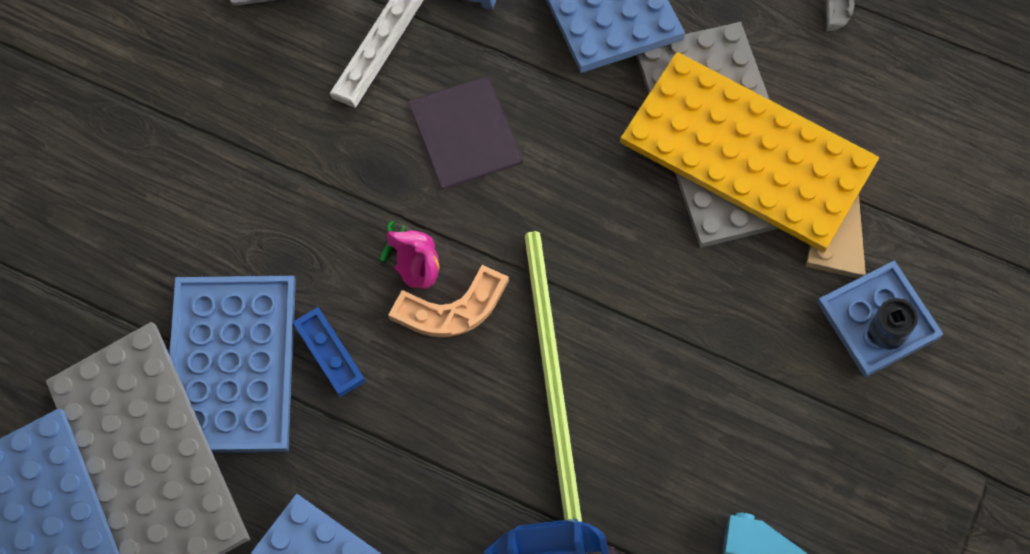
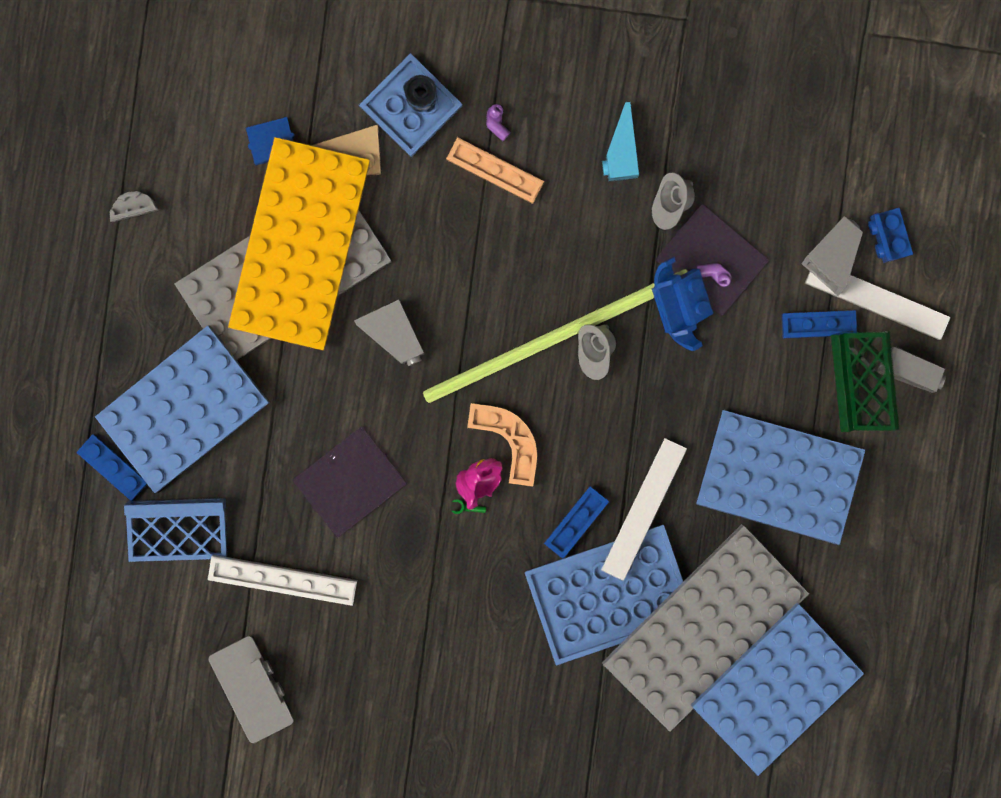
camera: 110 degrees left, 20 degrees up
none -> blue piece [246,117,295,166]
none -> light grey slope [354,300,424,366]
none -> light nougat tile [446,137,544,204]
none -> medium lavender arm [487,104,511,141]
none -> light grey piece [578,324,616,380]
none -> white tile [601,439,687,581]

